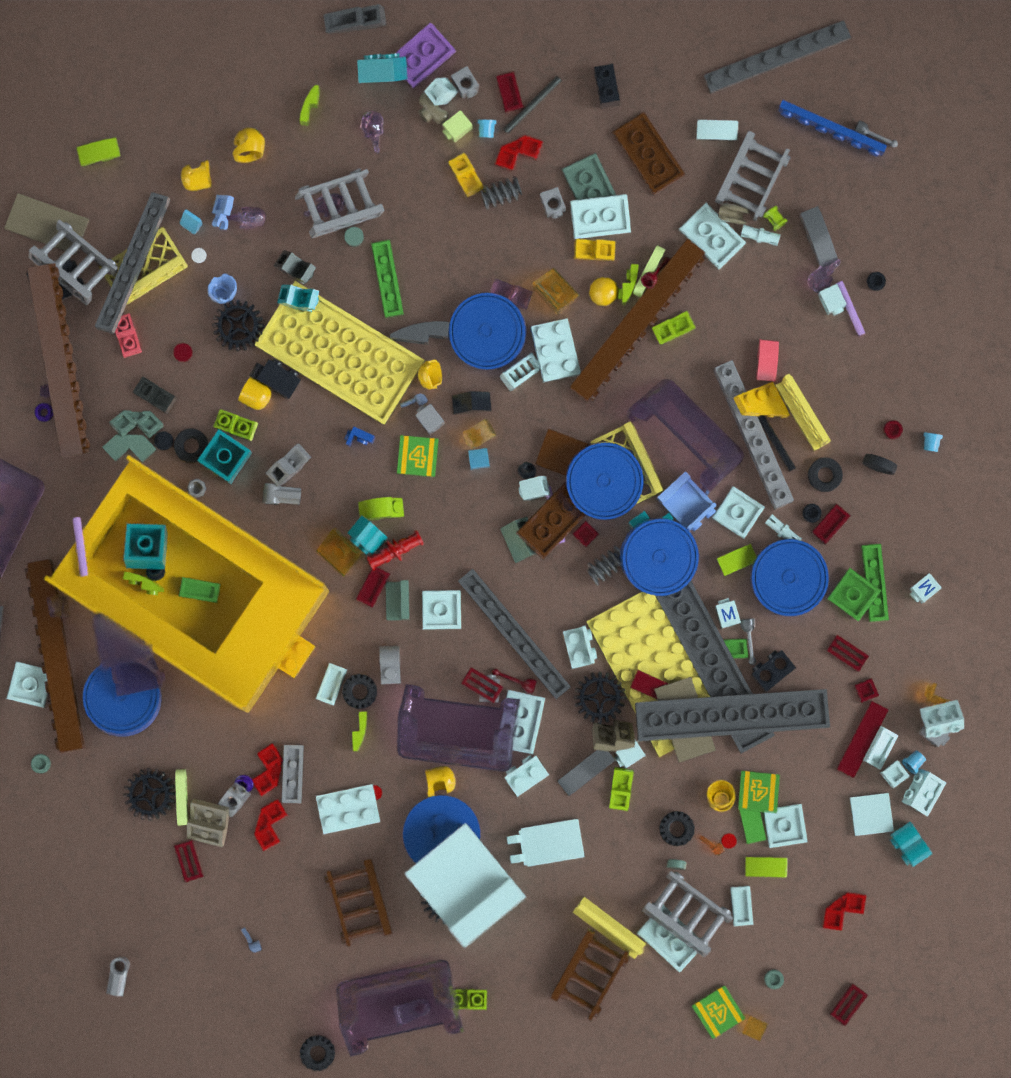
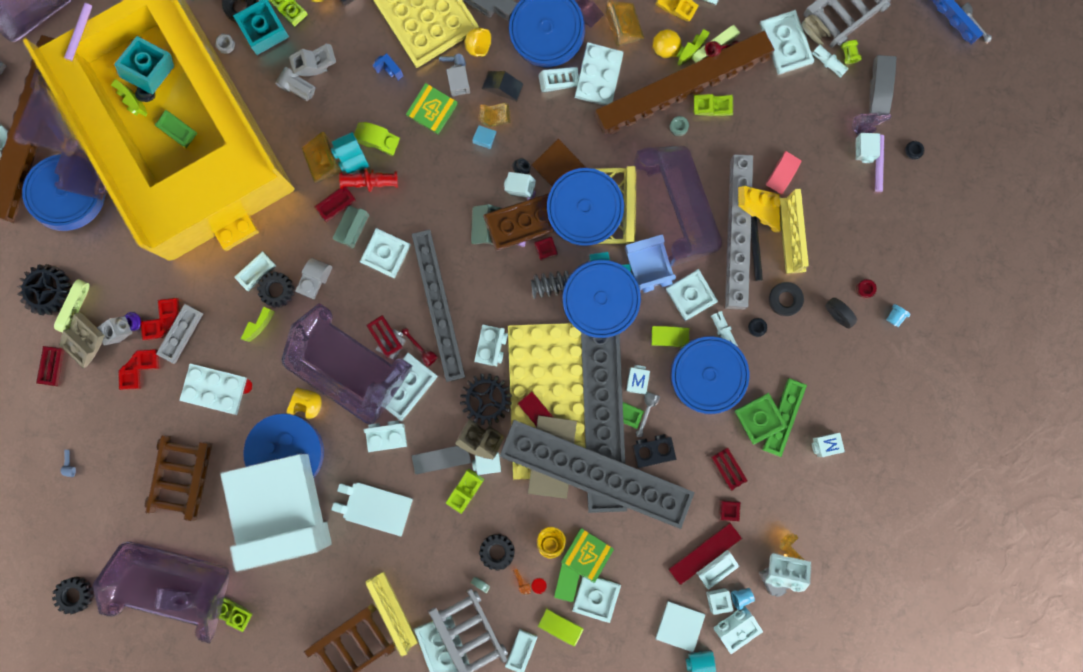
camera: 25 degrees right, 0 degrees up
dark red tile [811,503,851,545] -> none
none -> sand green tile [670,116,689,136]

